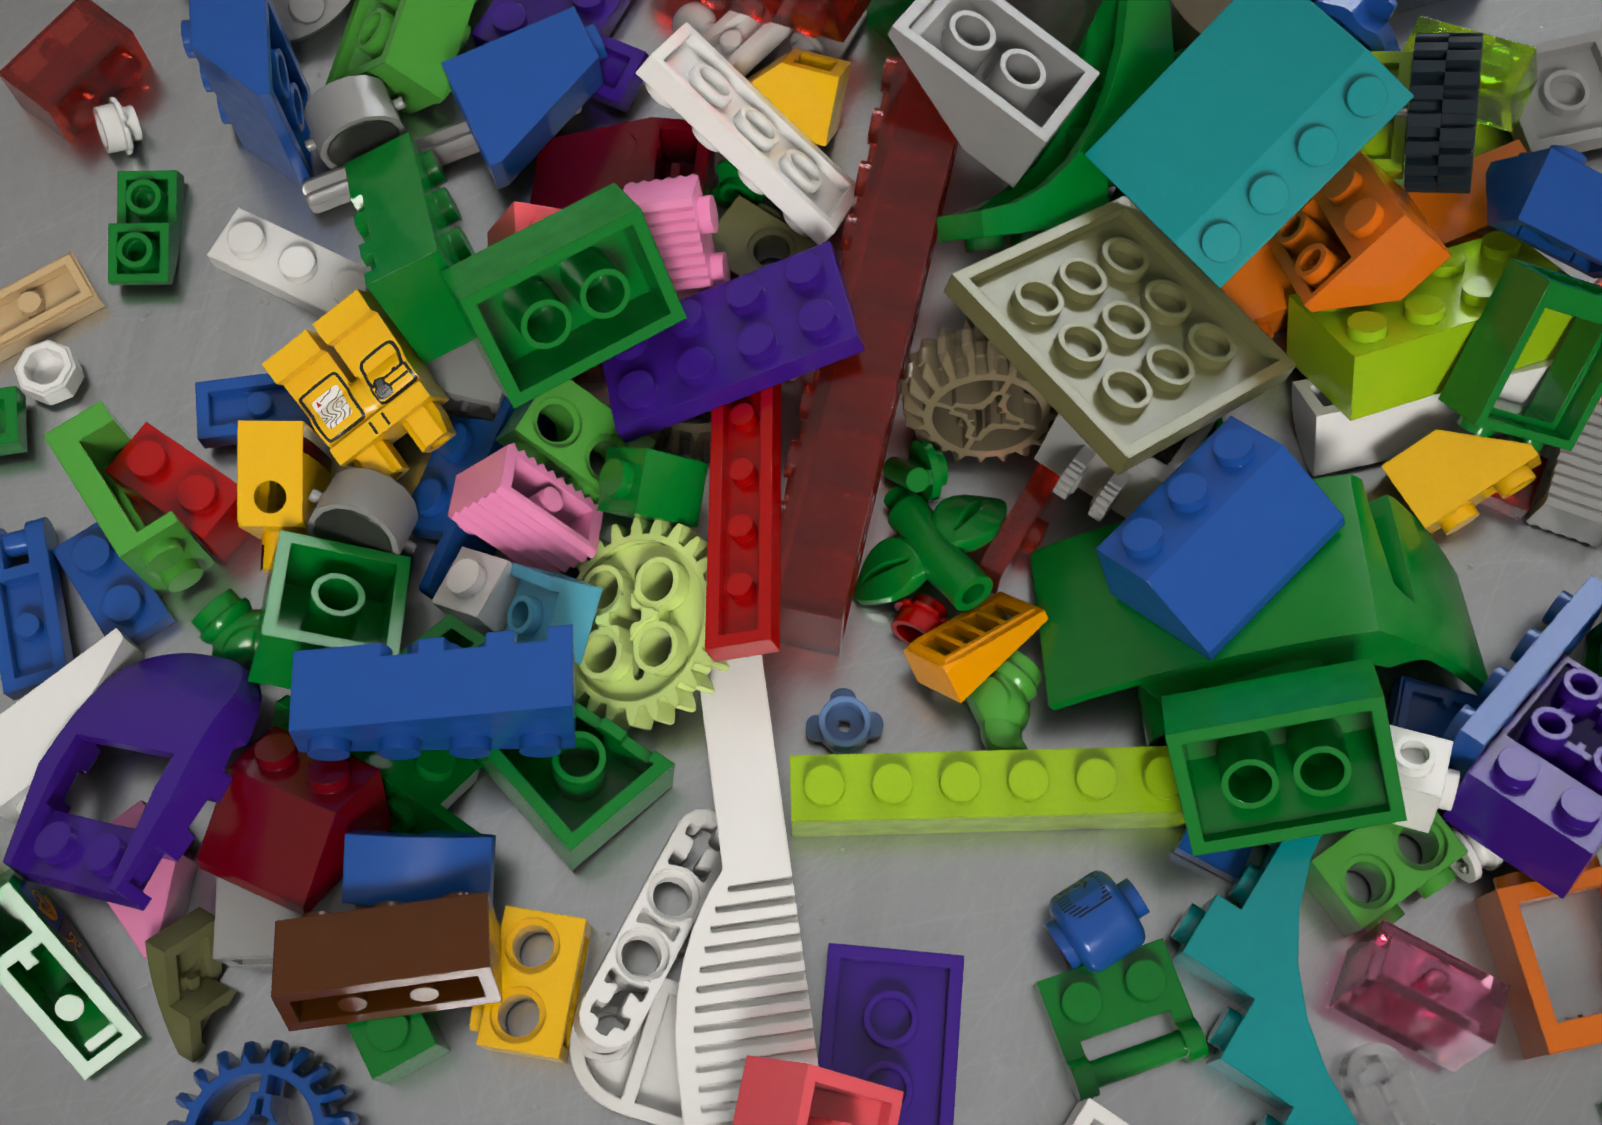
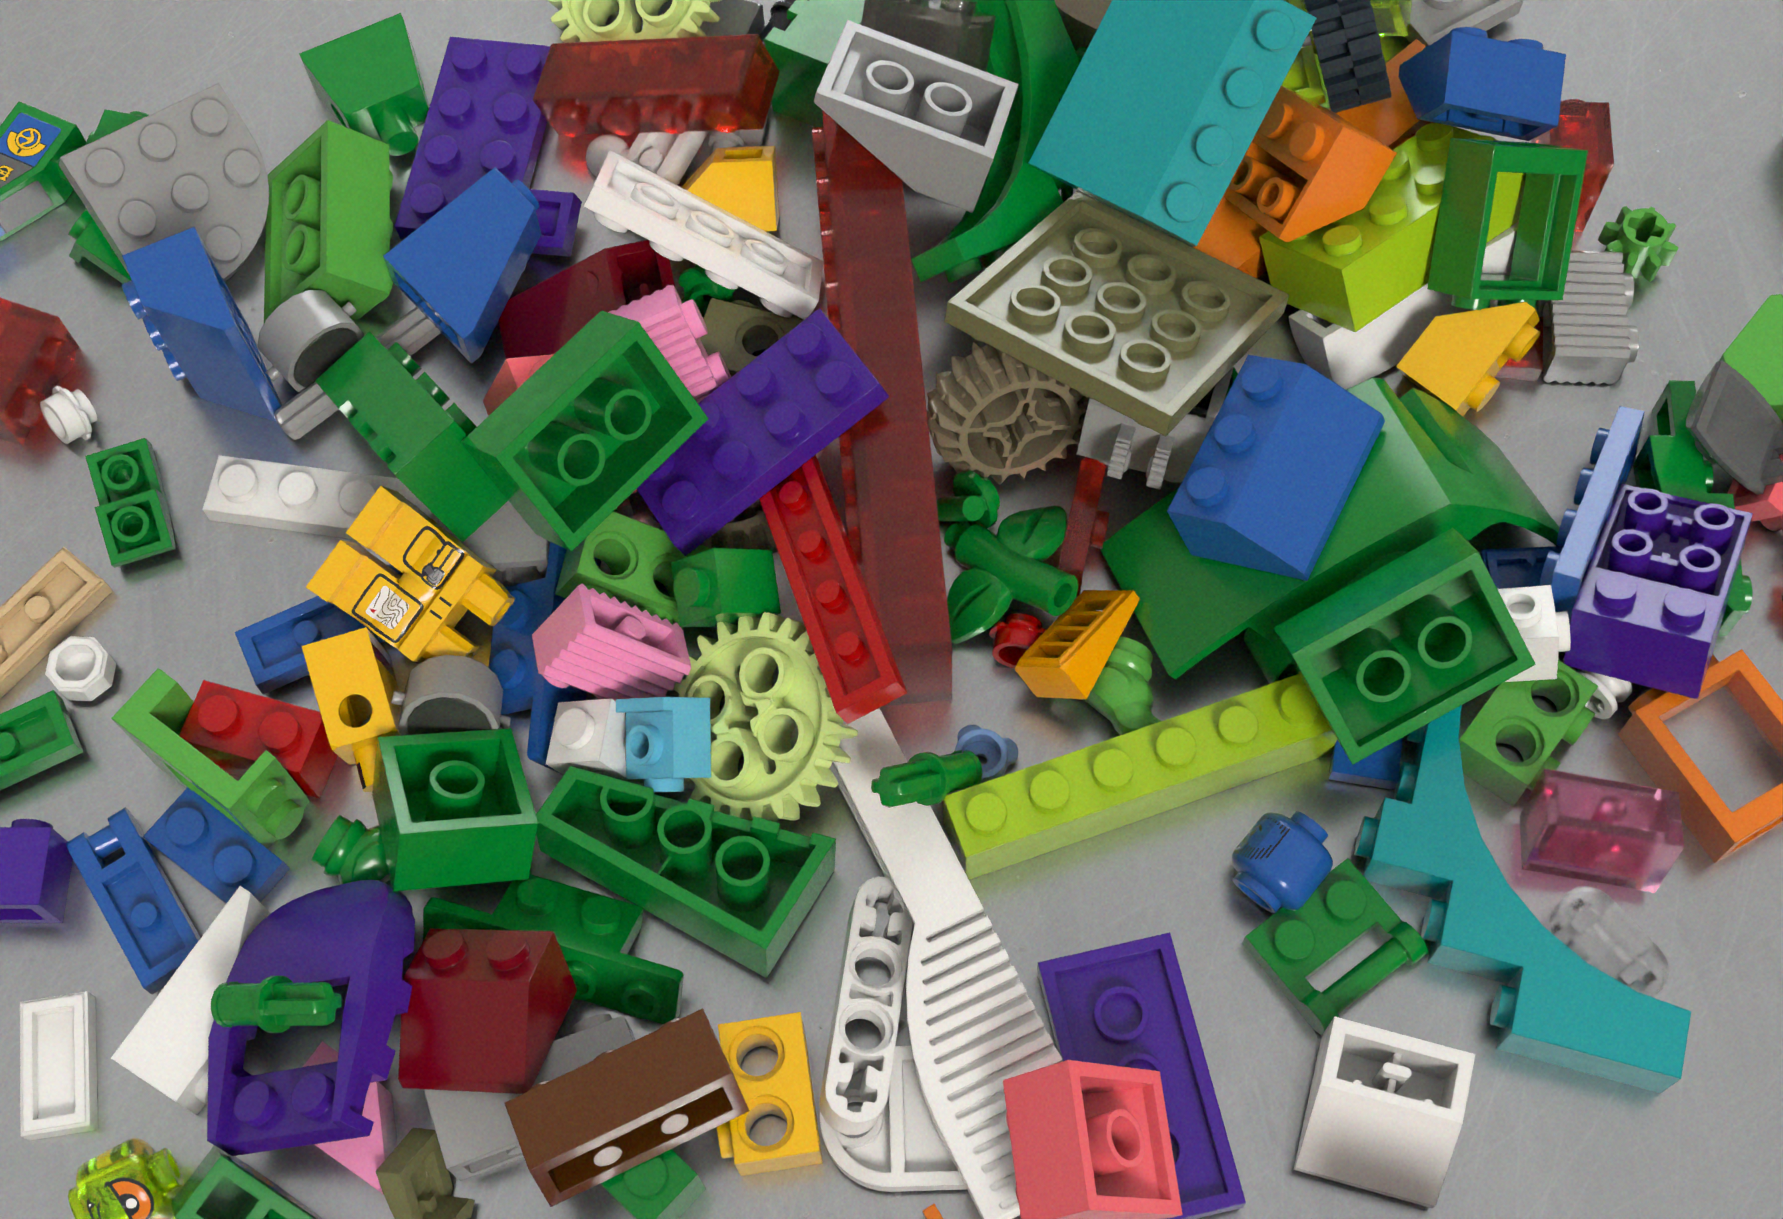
camera: 15 degrees left, 5 degrees down
blue wedge [288,624,576,761] -> none
blue slope [342,829,496,905] -> none
none -> green axle [211,976,342,1033]
none -> green axle [871,750,983,808]

